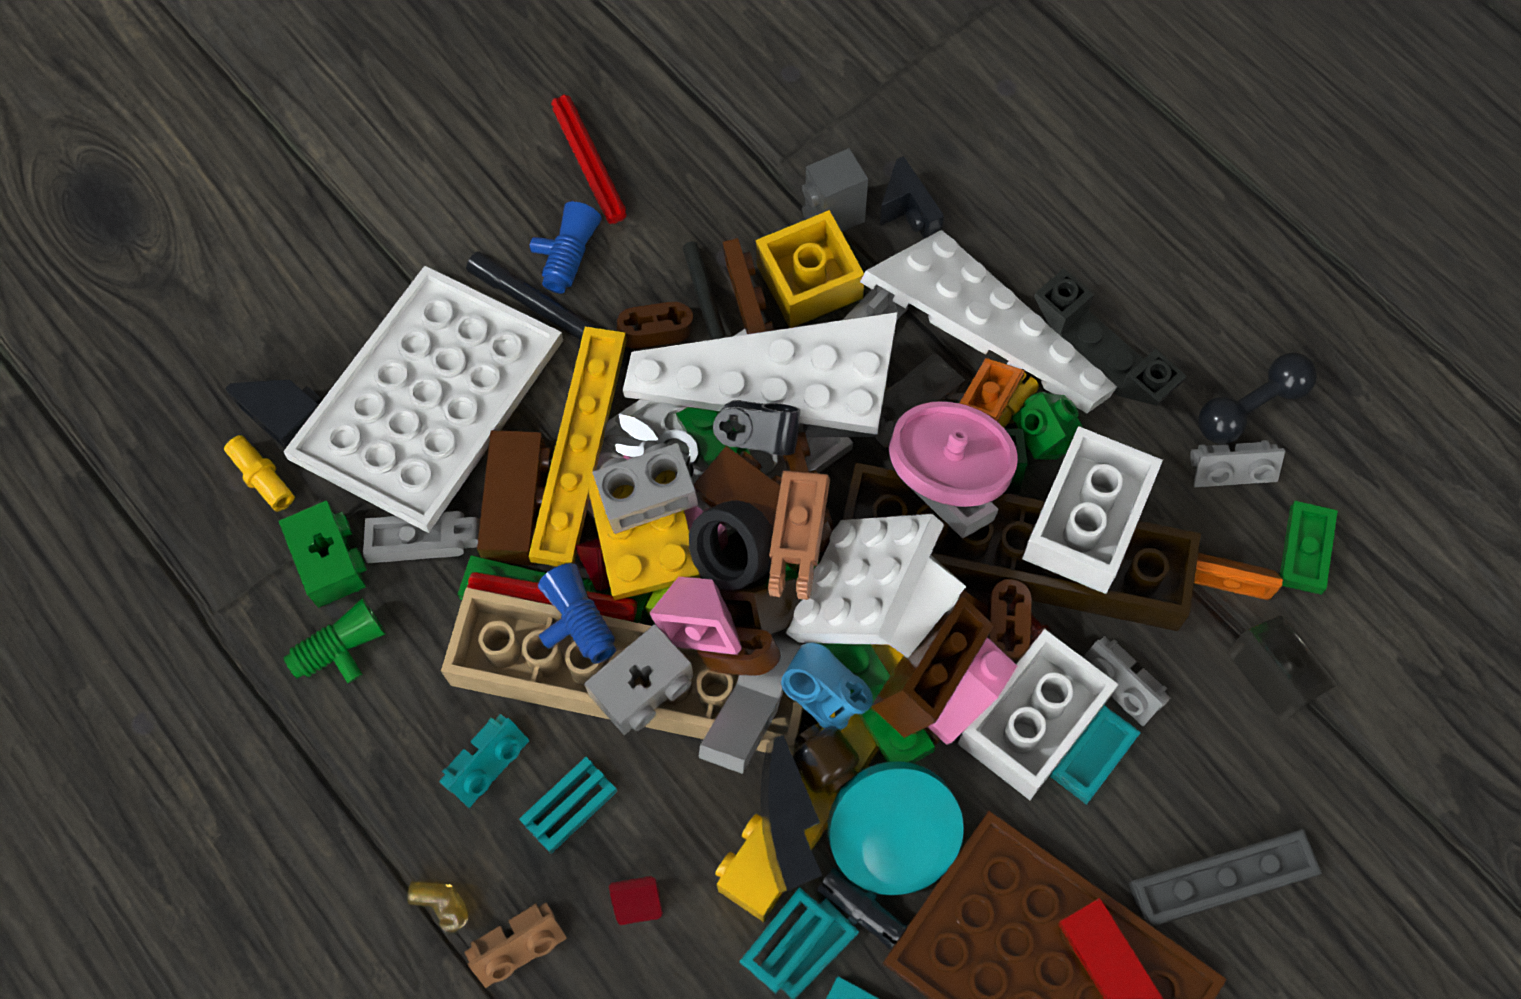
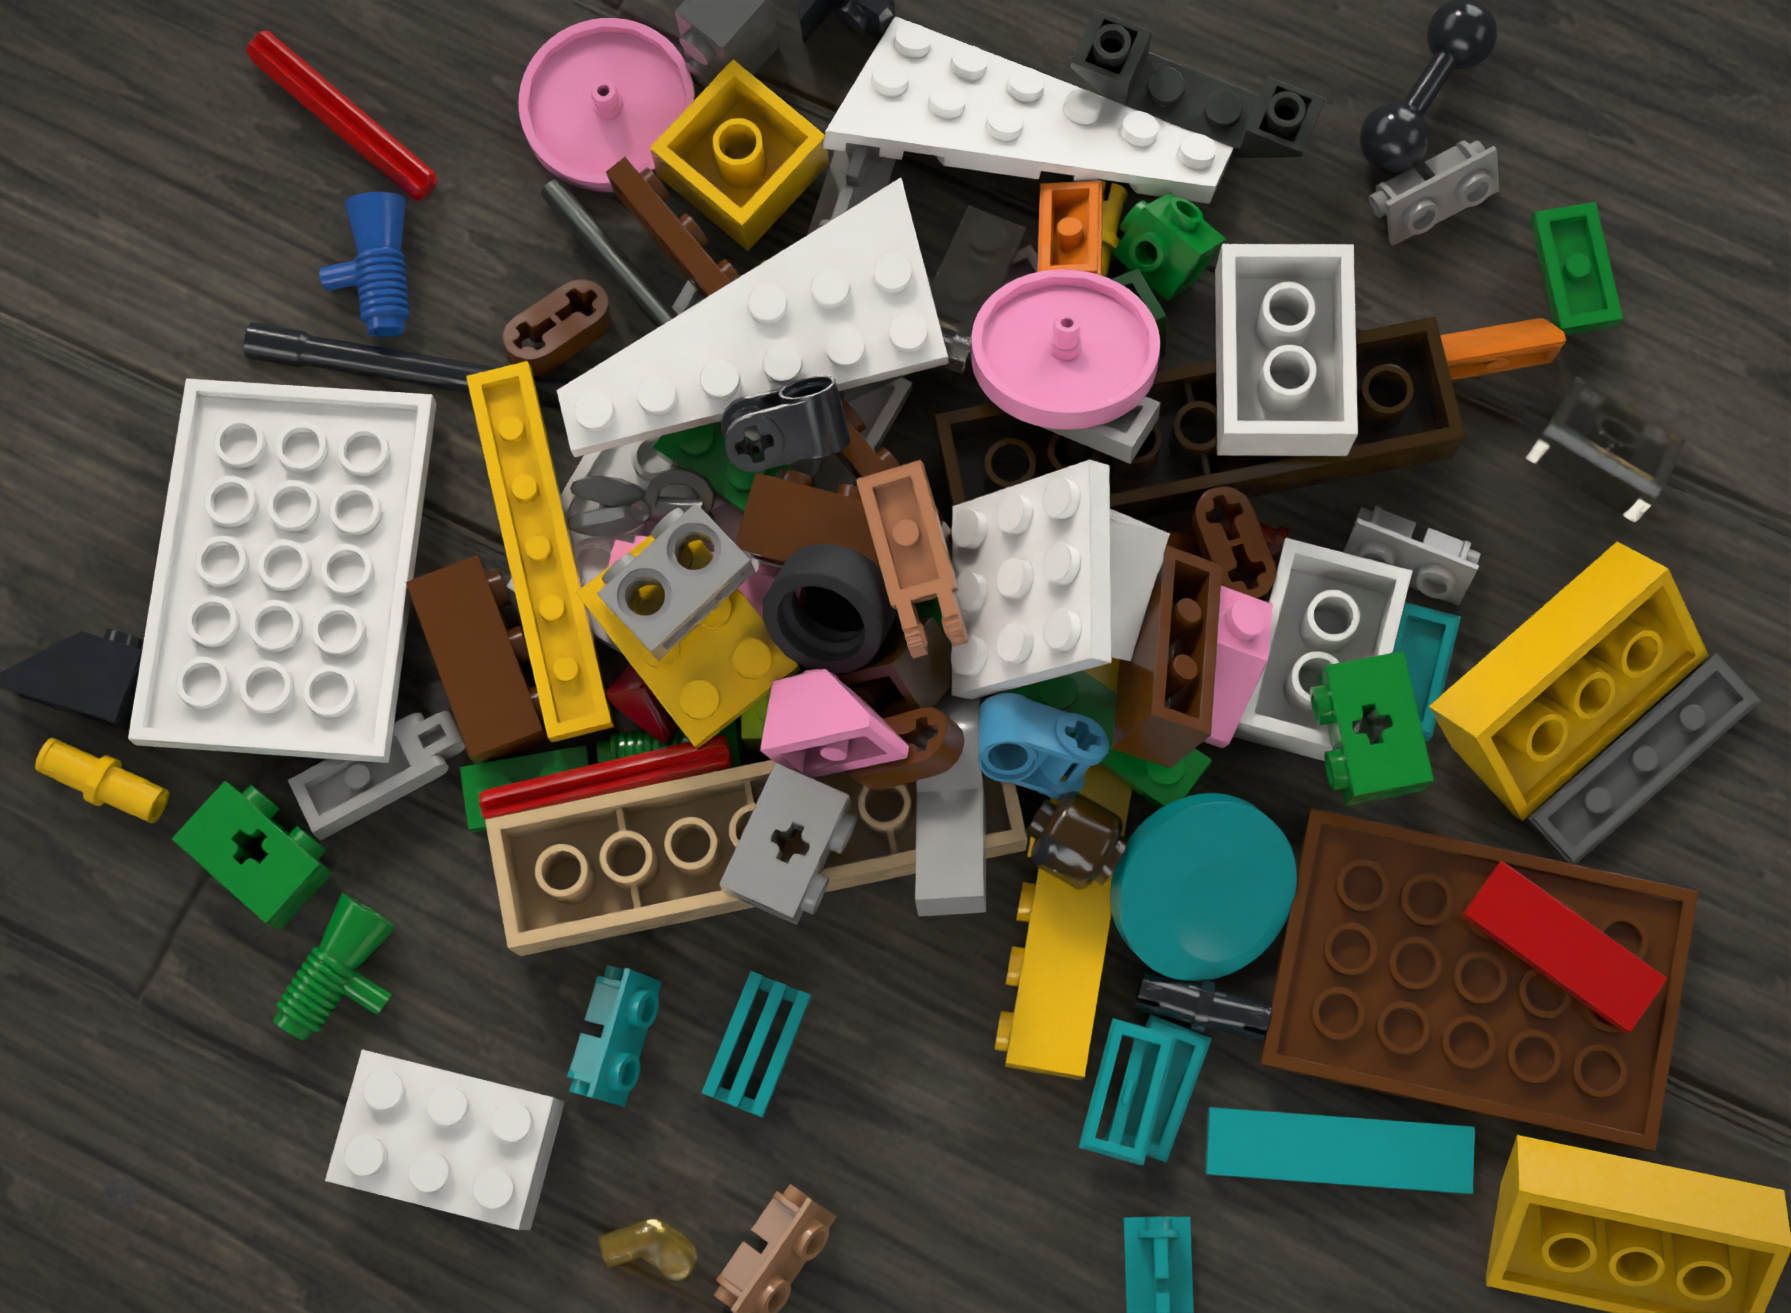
camera: 20 degrees left, 10 degrees up
blue piece [538,563,616,664] -> none
dark red slope [609,876,662,925] -> none
black slope [760,735,822,892] -> none
none -> white brick [325,1050,565,1230]
none -> bright pink piece [519,18,696,192]
none -> green brick [1310,651,1434,806]
none -> yellow slope [1429,542,1709,821]

